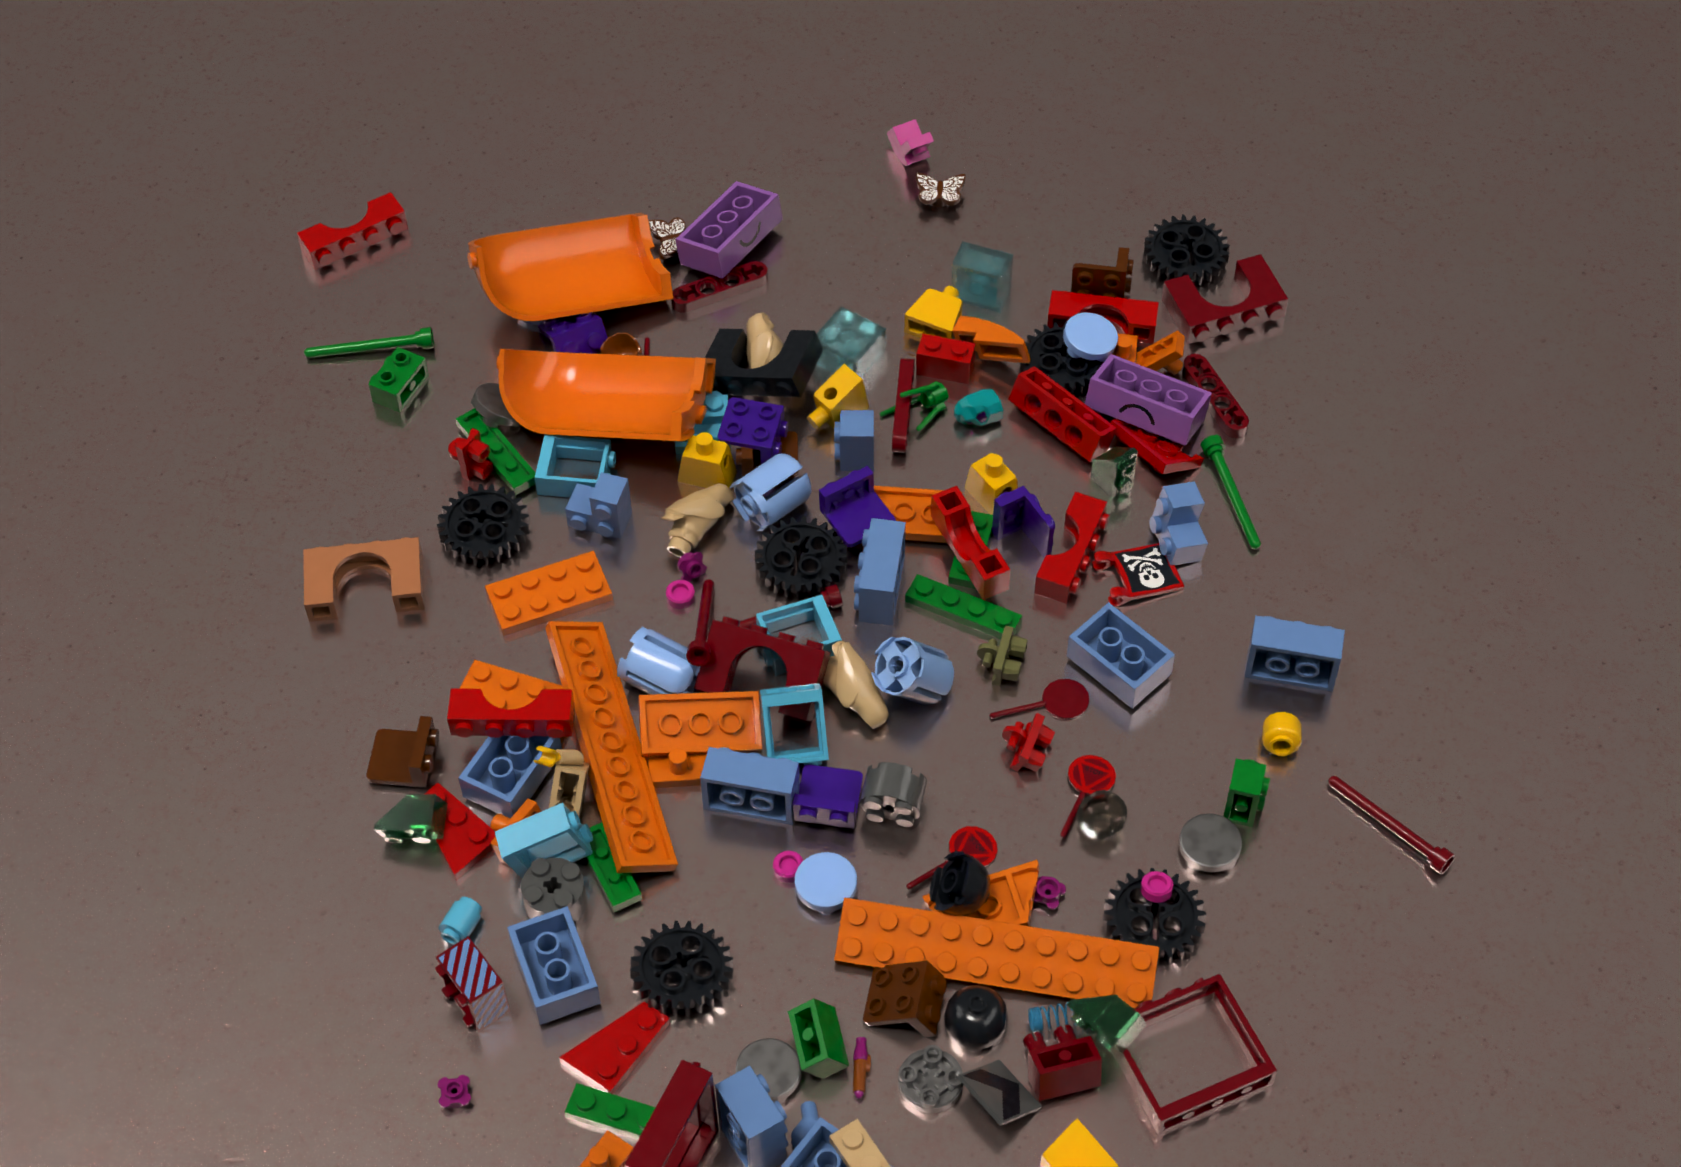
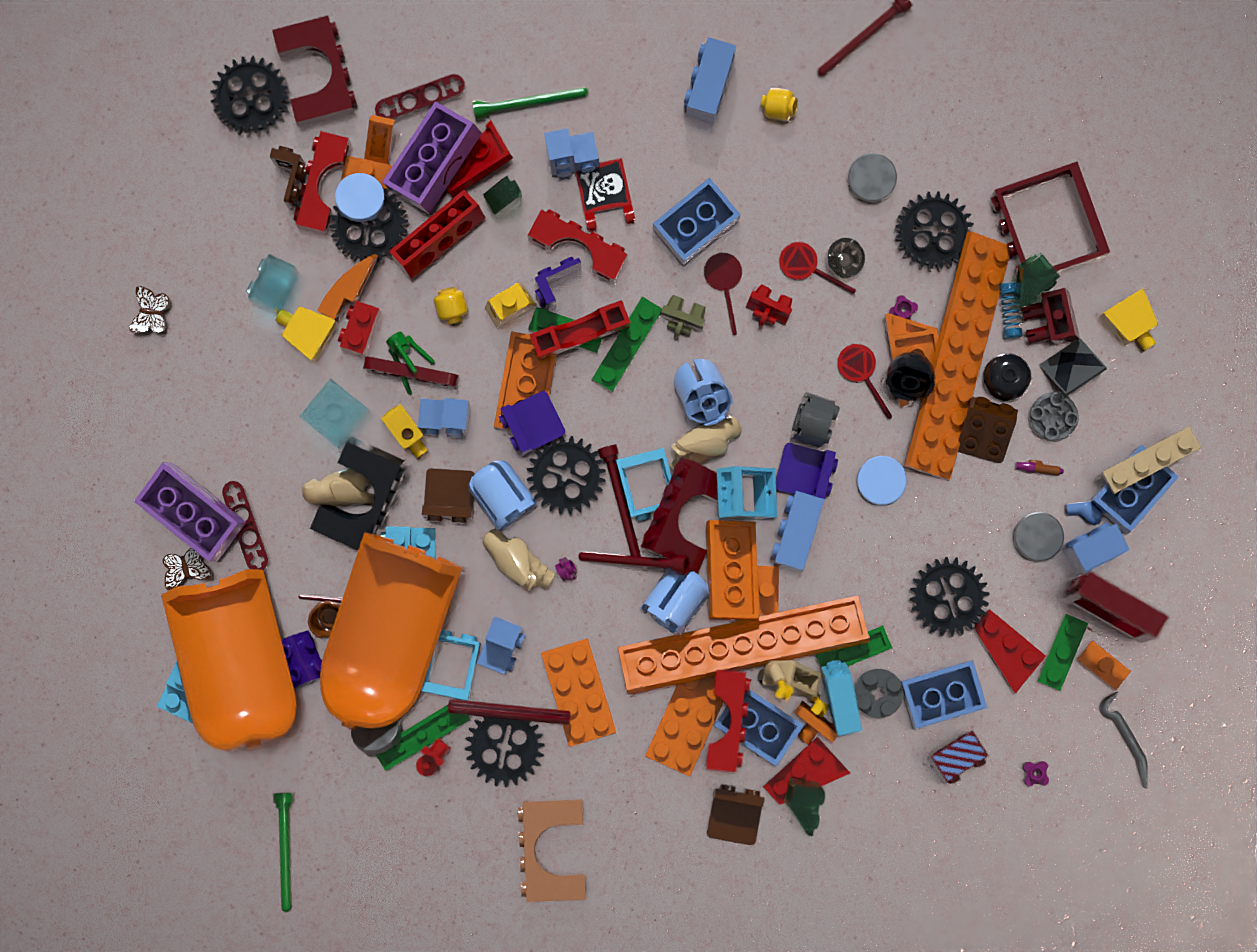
camera: 85 degrees left, 30 degrees up
red arch [297,192,408,270] -> none
green brick [368,347,429,413] -> none
medium azure brick [438,897,482,945] -> none
dark pink tile [666,580,695,609] -> none
yellow torso [678,432,737,489] -> none
dark purple bracket [717,397,789,464] -> none
dark pink tile [773,851,803,883] -> none
green brick [788,998,849,1079] -> none
medium blue brick [854,518,906,626] -> none
dark pink brick [887,119,934,166] -> none
teal rock [954,389,1004,426] -> none
dark pink tile [1141,871,1173,903] -> none
green brick [1223,758,1270,827] -> none
none -> yellow head [433,287,468,324]
none -> dark red axle [448,699,571,725]

